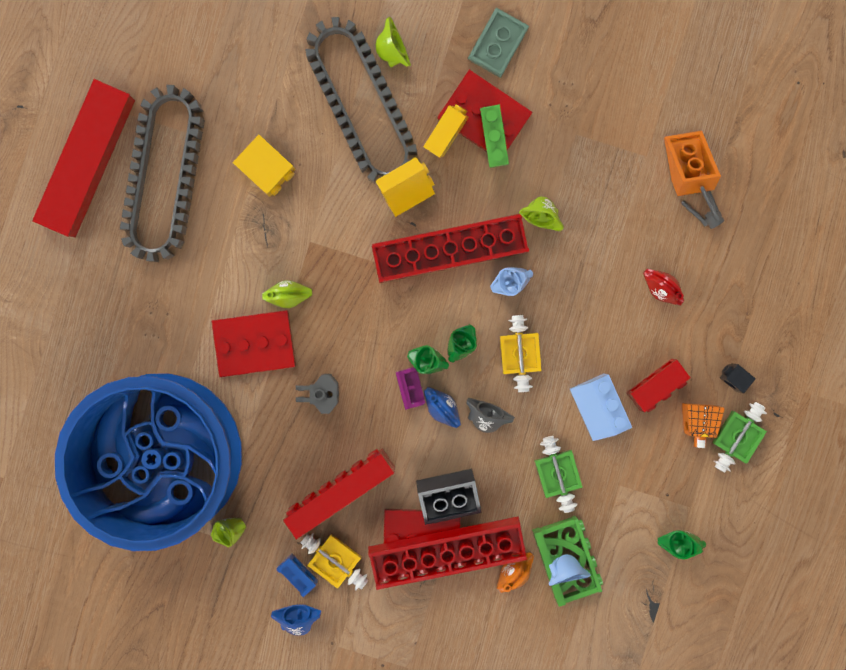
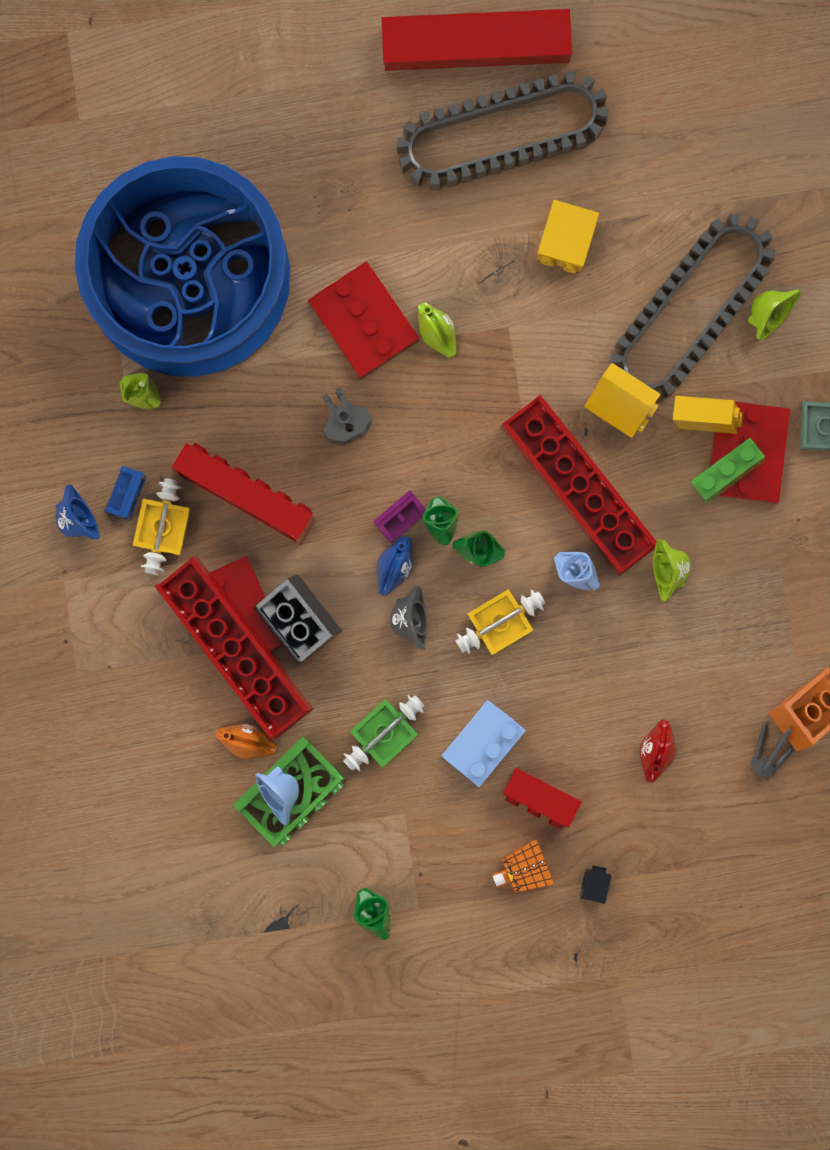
camera: 65 degrees right, 5 degrees down
bright green plate [712,402,767,473] -> none

